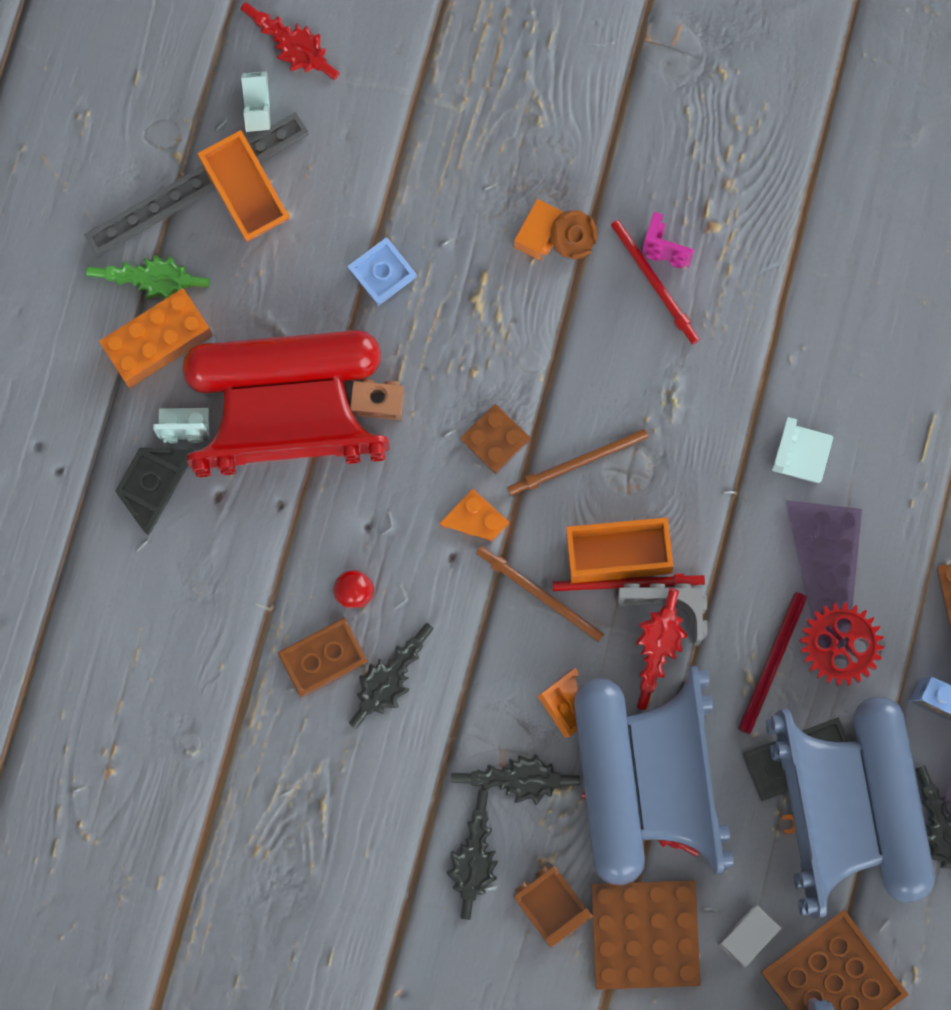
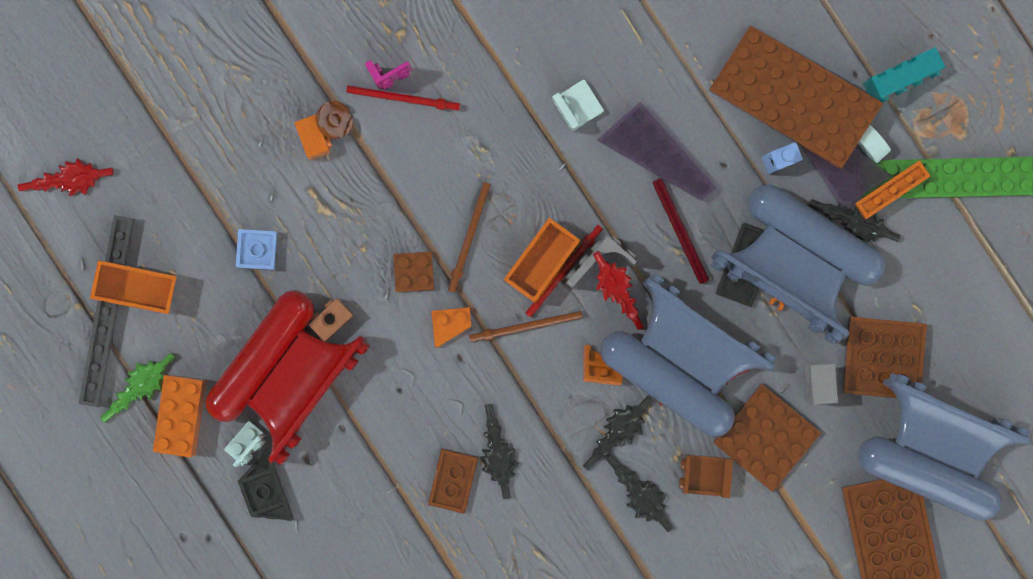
camera: 50 degrees left, 10 degrees up
light aqua brick [241,71,271,132] -> none
red hair [333,570,375,608] -> none
red gear [799,603,884,686] -> none

